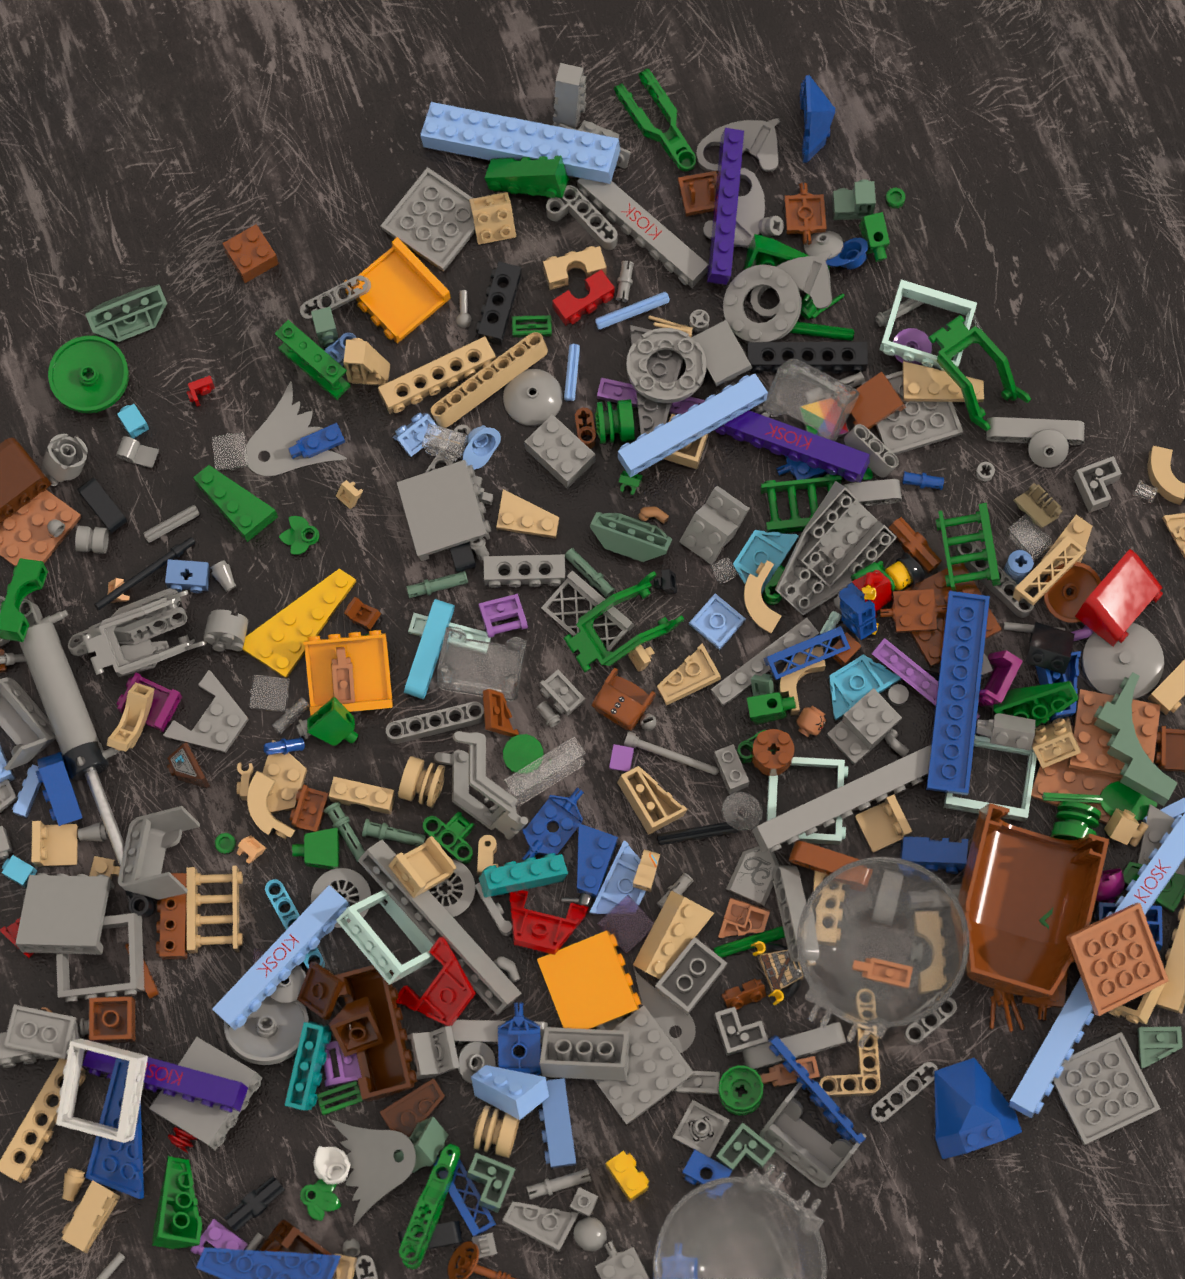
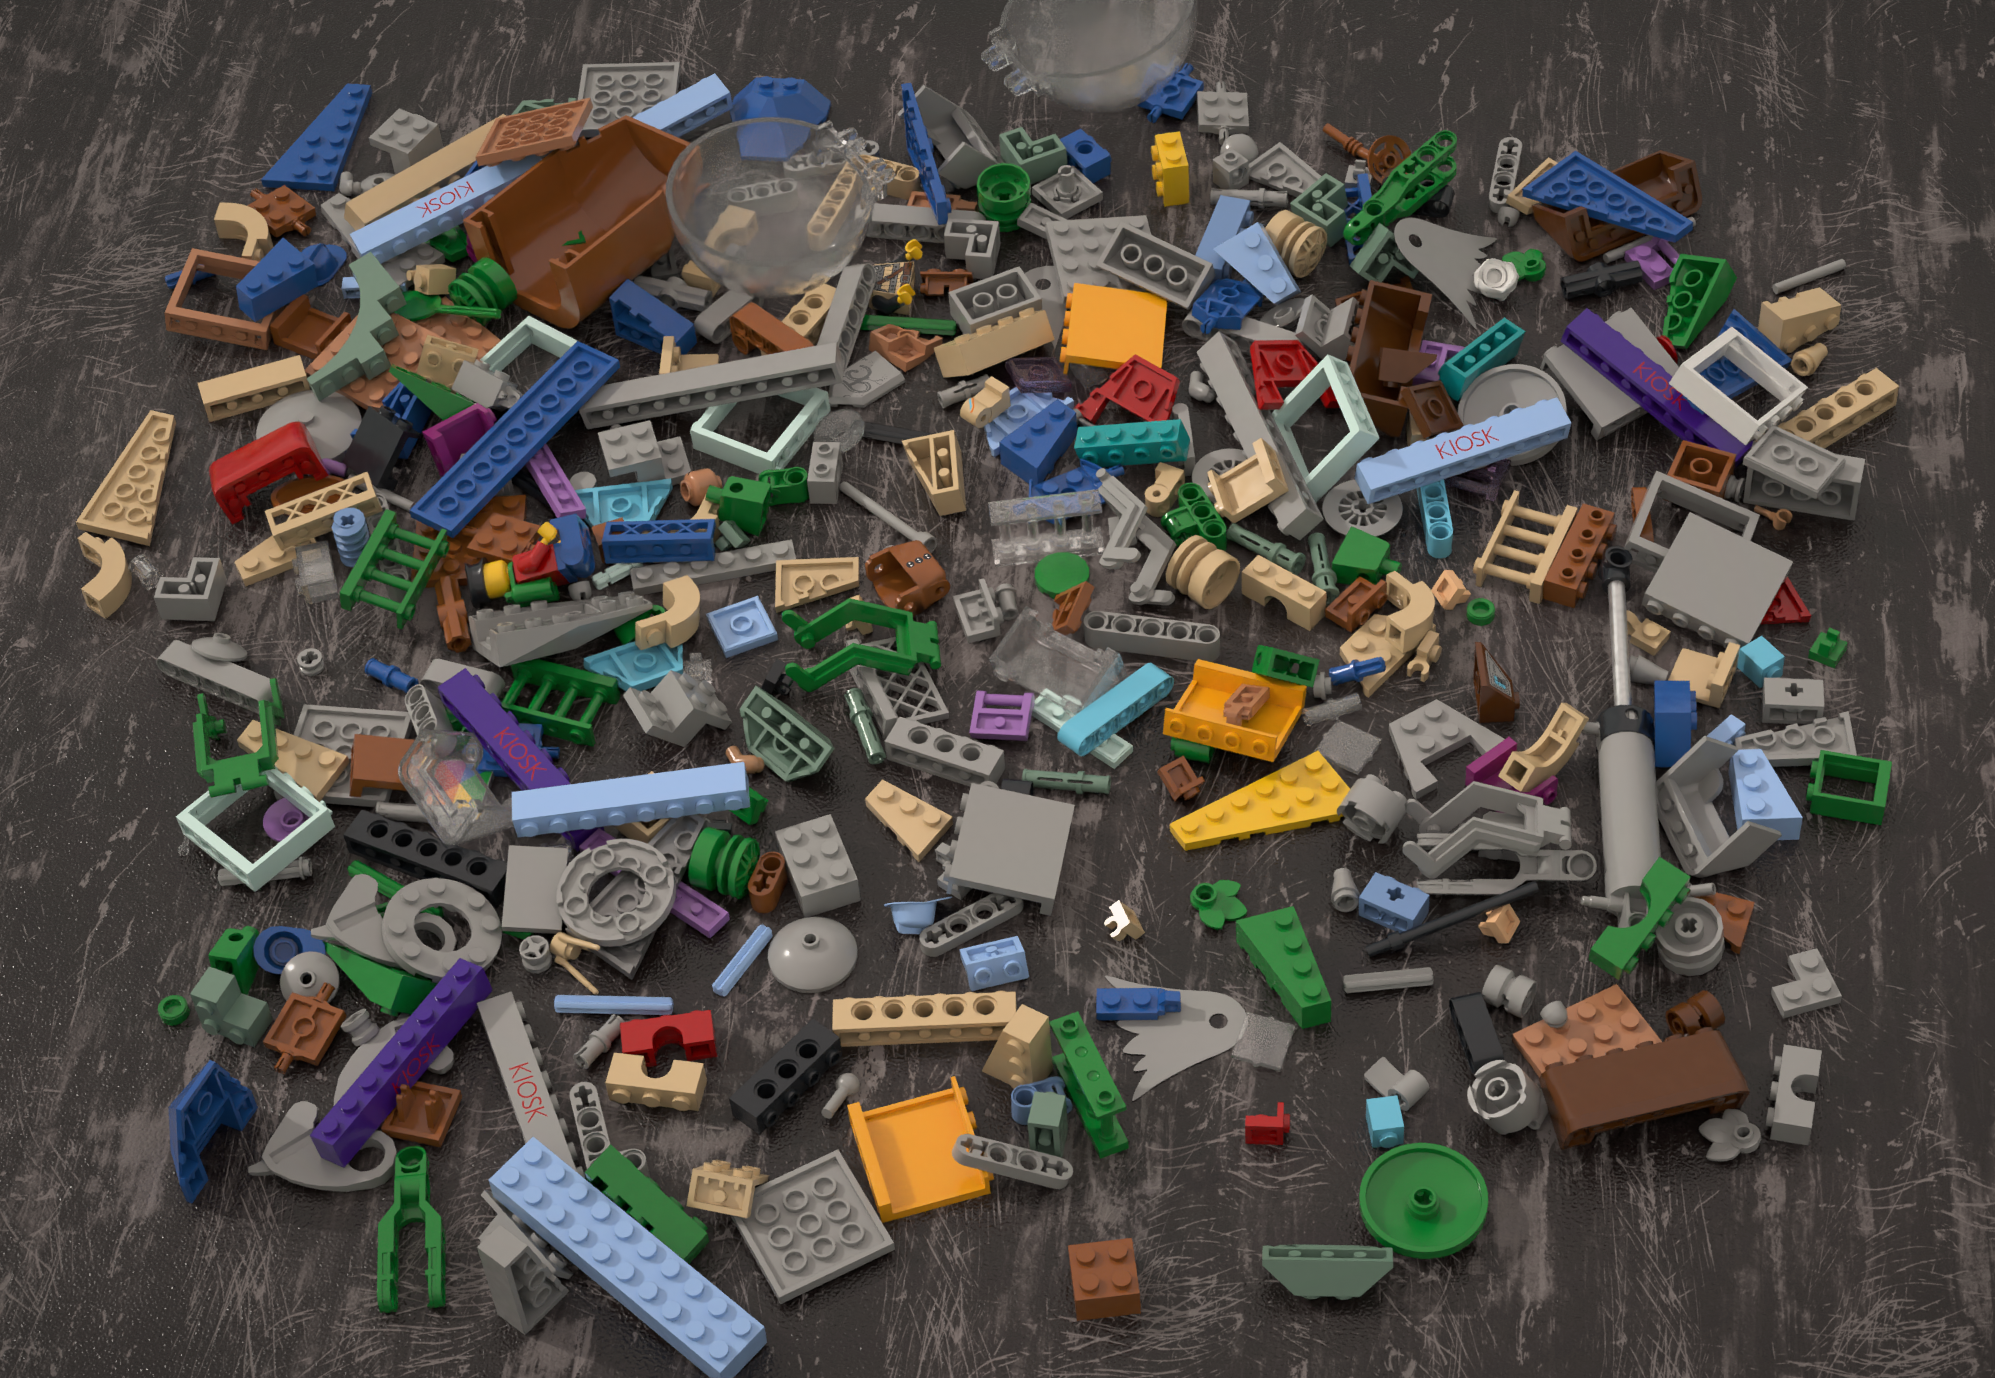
camera: 150 degrees left, 25 degrees down
light grey windscreen [118,806,200,899] -> none
green tile [317,1081,363,1116] -> none
clear brick [422,423,468,461] -> none
tan beam [431,332,548,428] -> none
green tile [512,315,552,338] -> none
medium lavender panel [609,744,634,773] -> none
dark orange brick [752,729,794,776] -> none
nougat hinge [852,957,913,989] -> none
dark tan hinge [1013,483,1063,528] -> none

